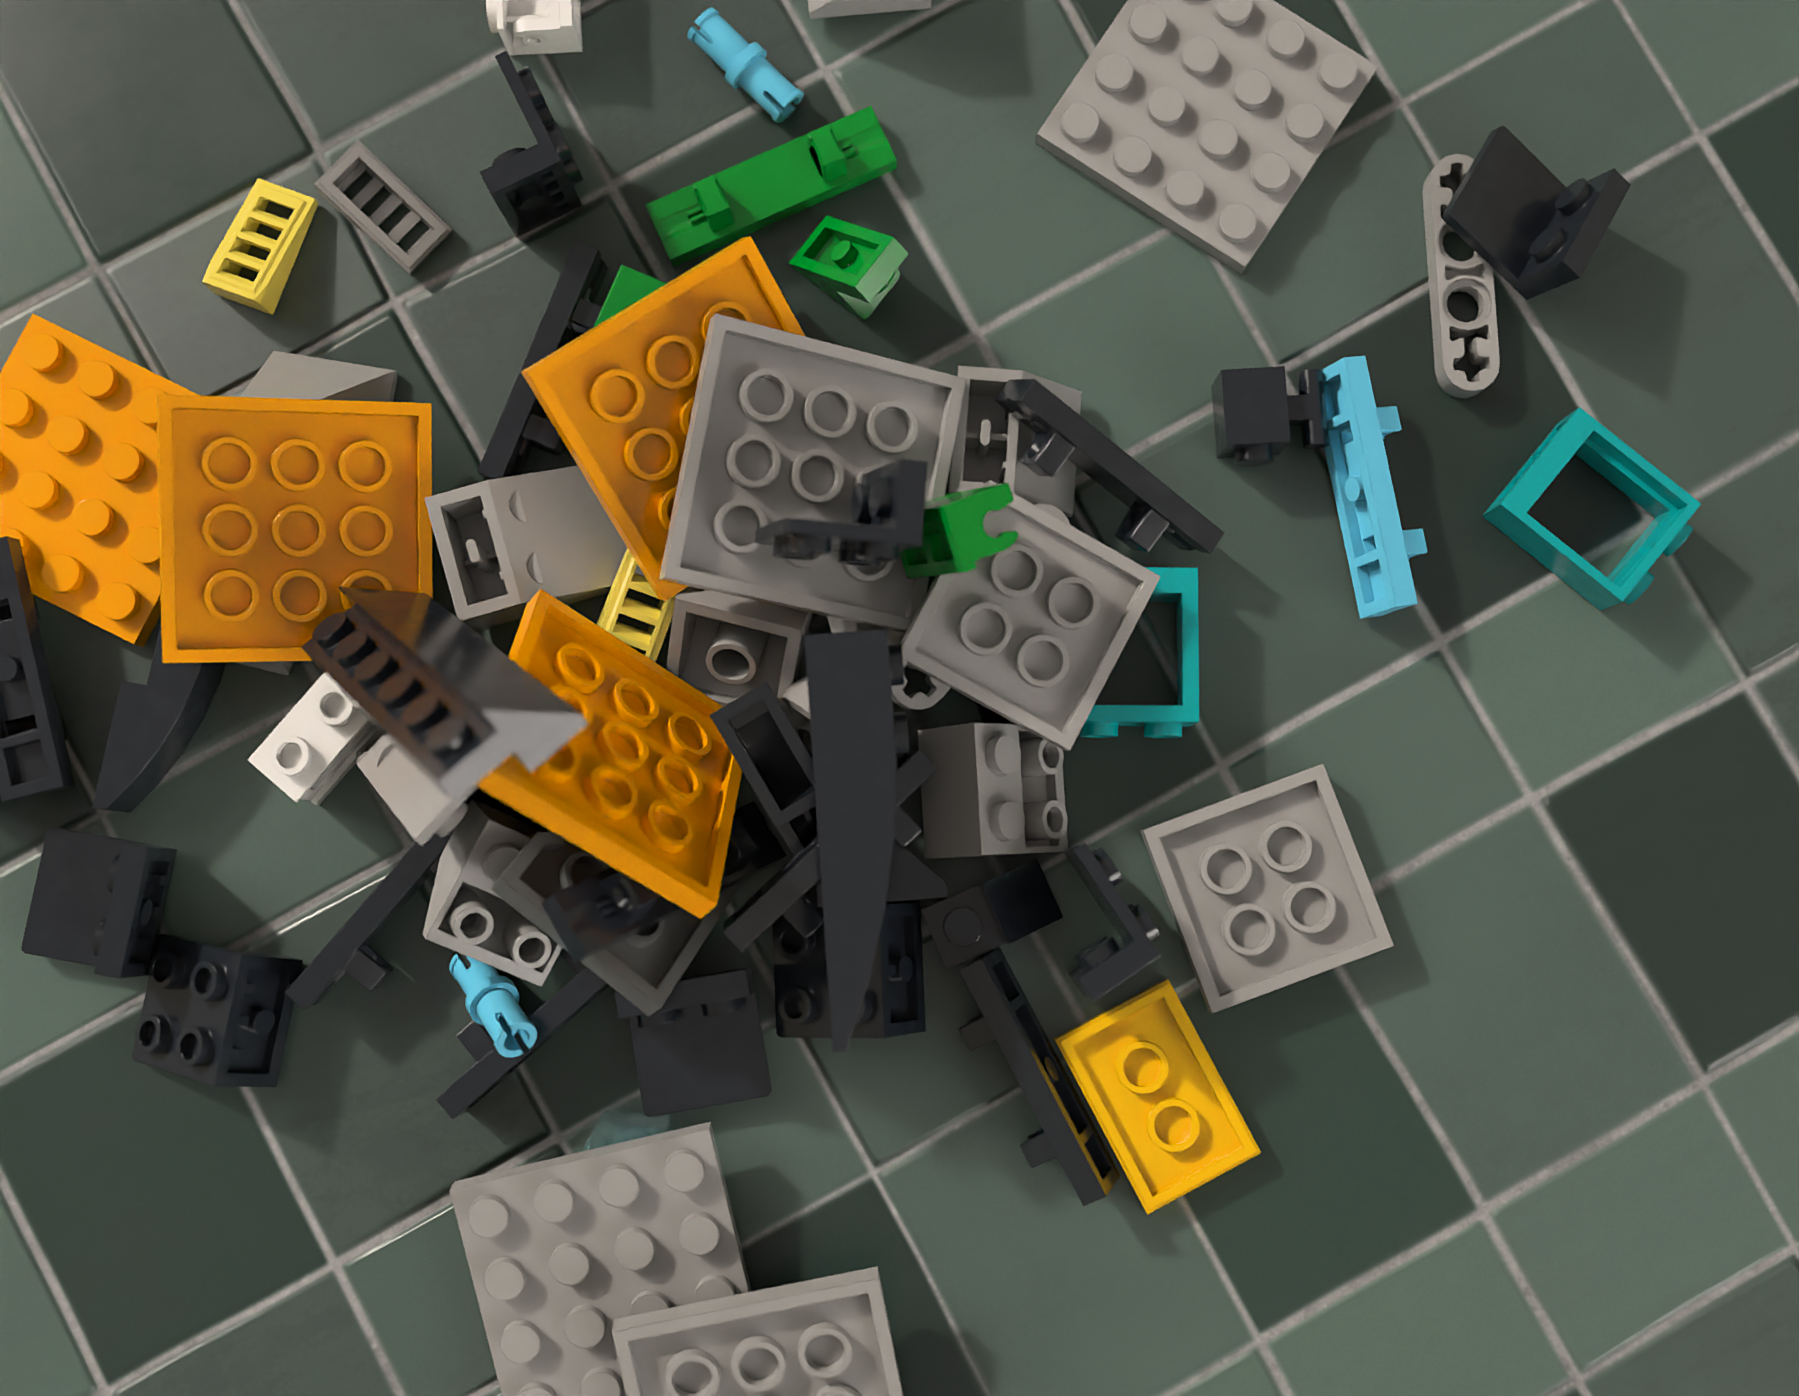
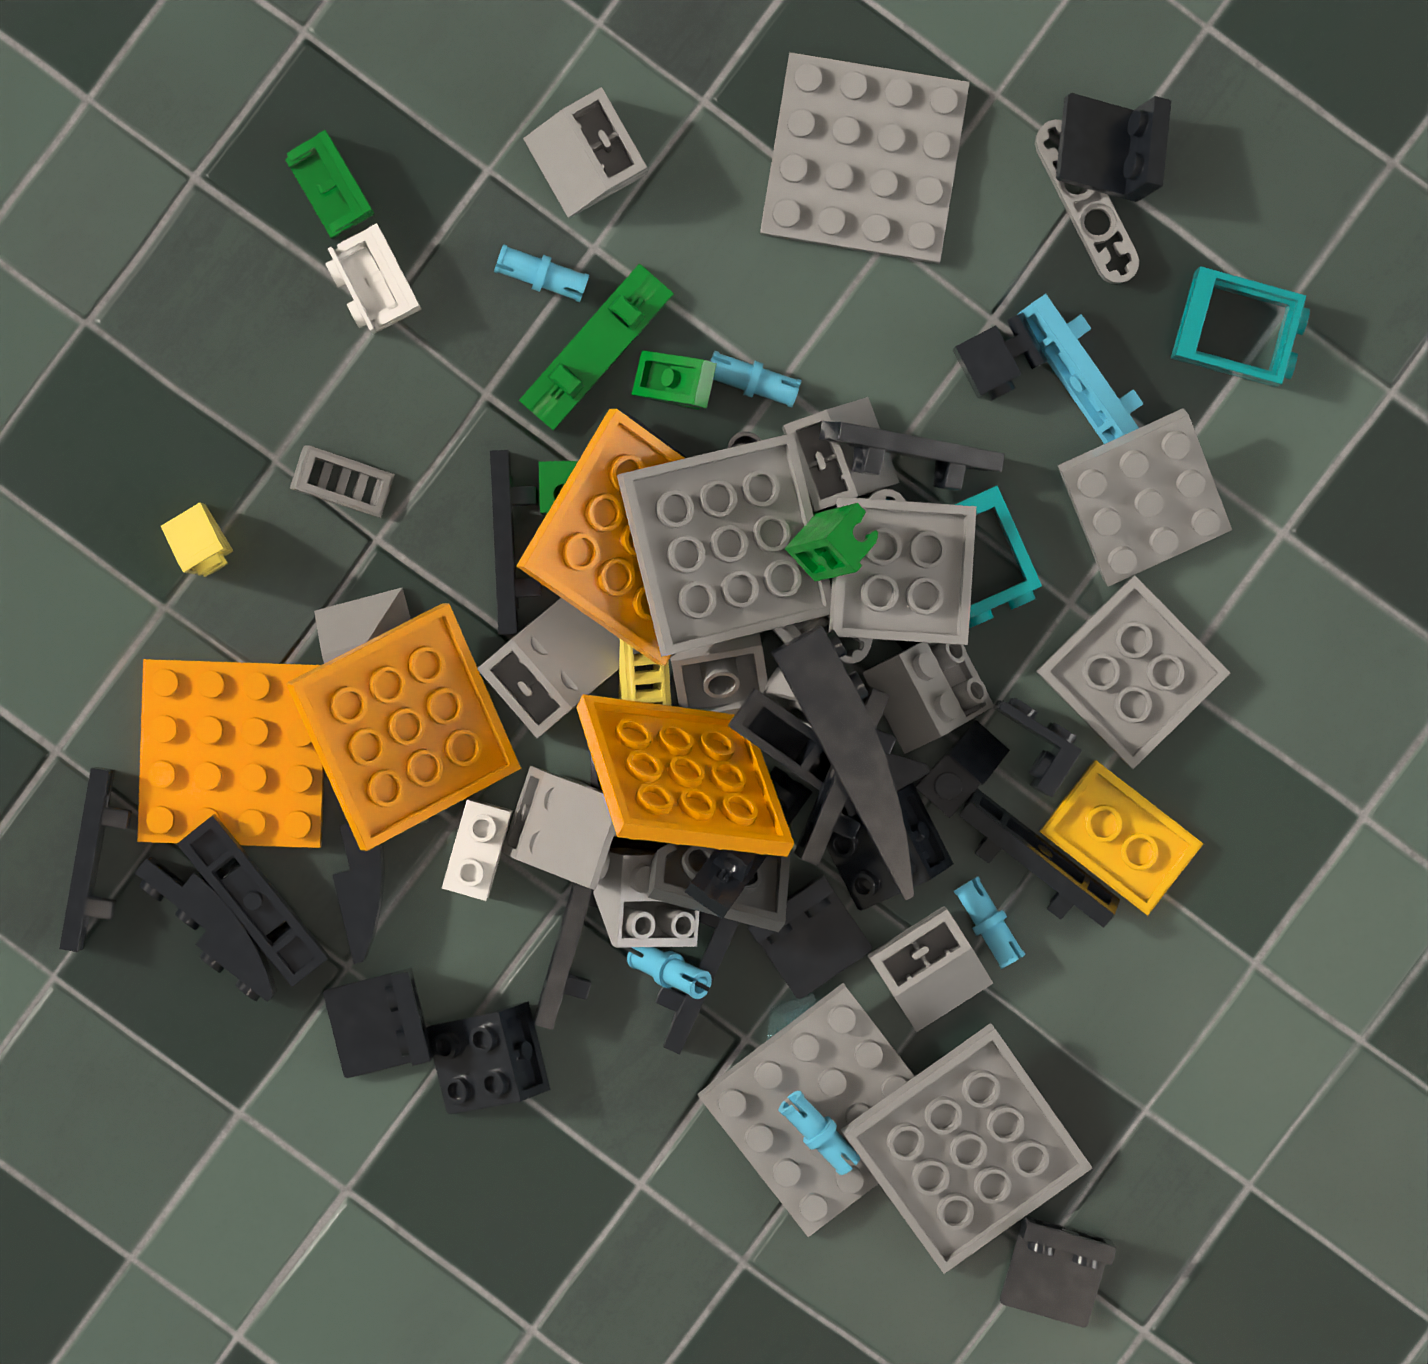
camera: 25 degrees left, 5 degrees up
light yellow slope [202,178,319,315] -> none
black slope [301,587,588,802] -> none
black bracket [480,51,584,238] -> none
black bracket [755,459,928,566] -> none
none -> light yellow slope [161,502,233,577]
none -> medium azure pin [710,351,801,408]
none -> medium azure pin [778,1091,861,1175]
none -> light grey slope [868,906,993,1032]
none -> medium azure pin [954,876,1026,969]
none -> light grey plate [1058,408,1232,587]

